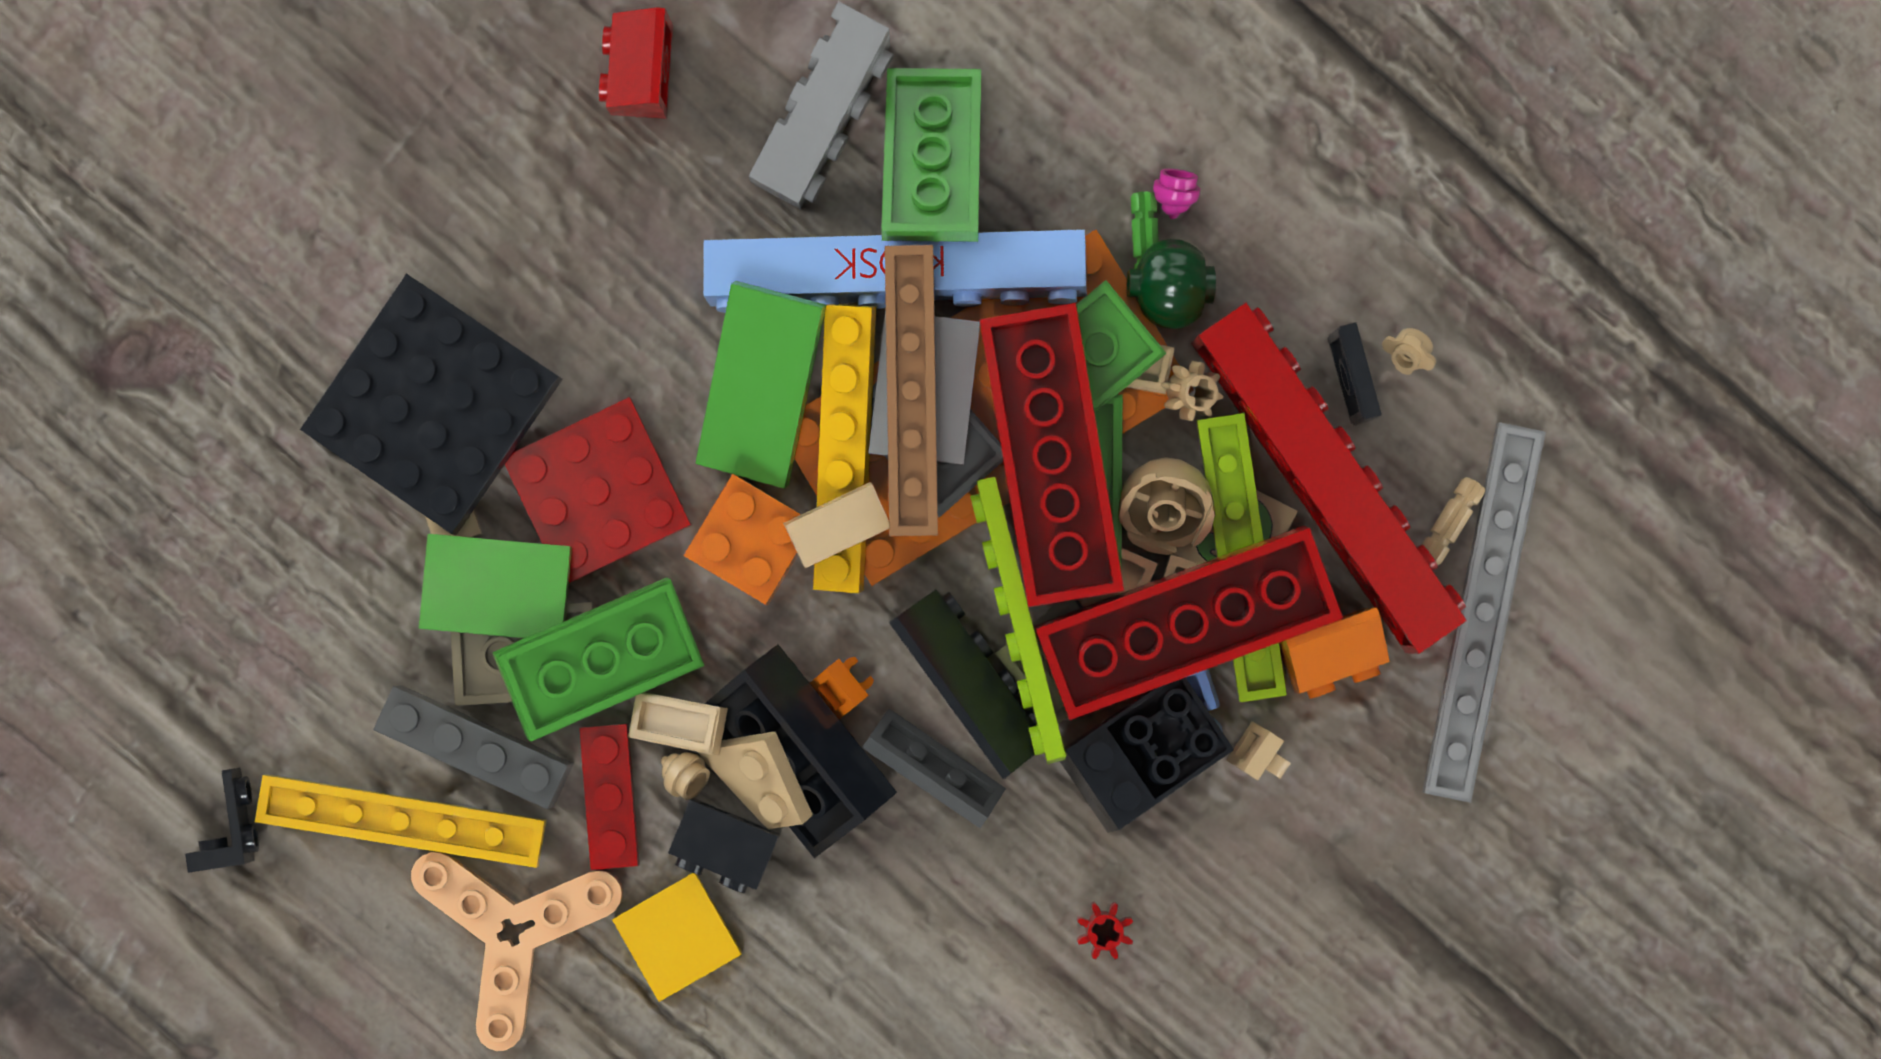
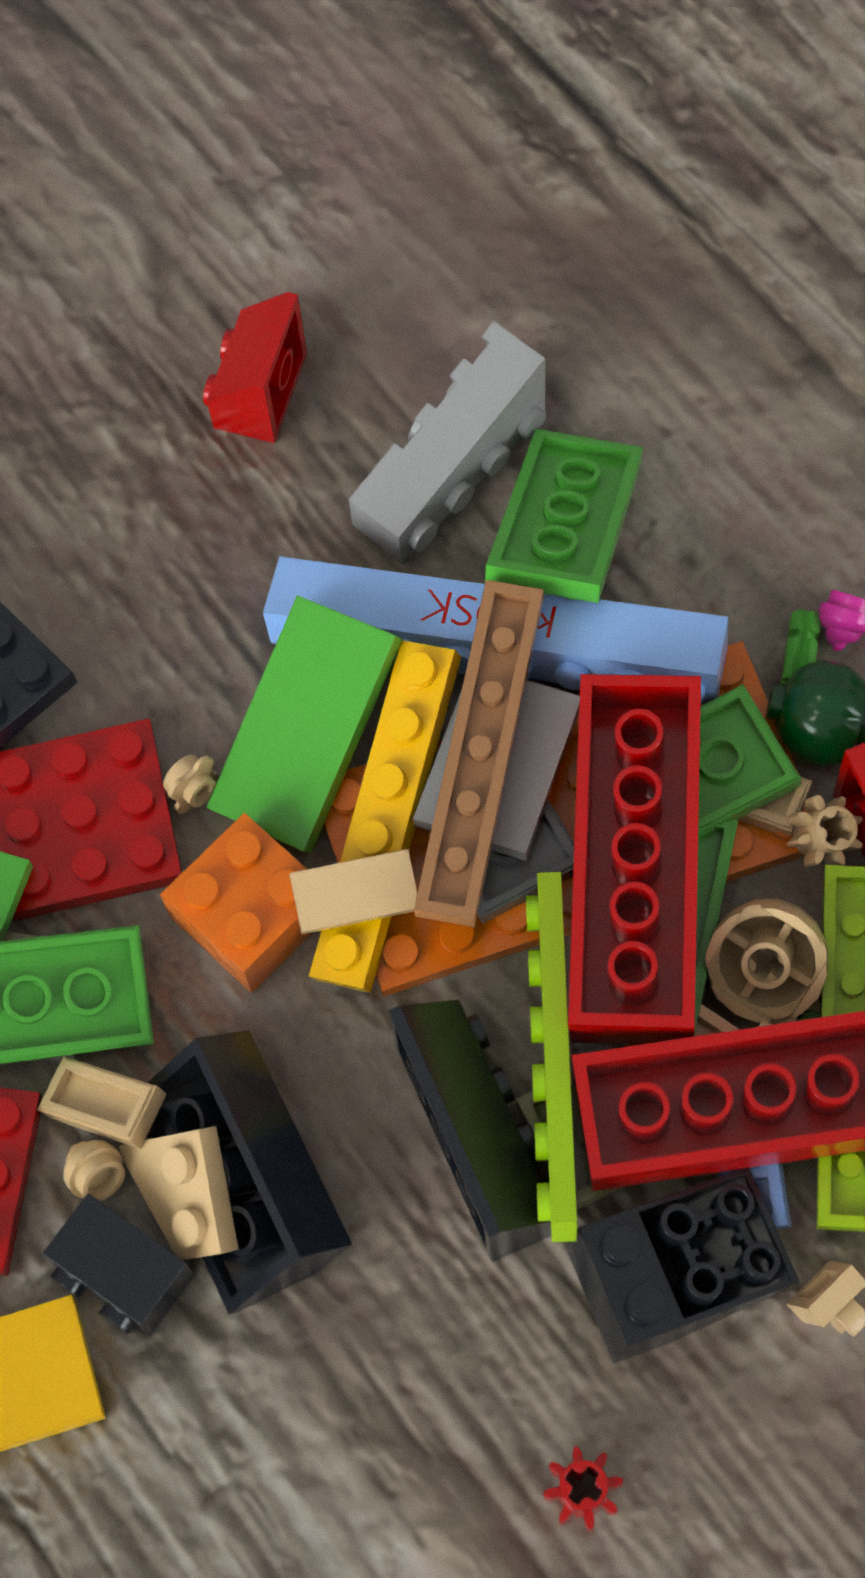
camera: 20 degrees right, 20 degrees down
orange tile [810,657,874,719] -> none
dark grey plate [862,709,1006,828] -> none
none -> tan plate [163,755,220,814]

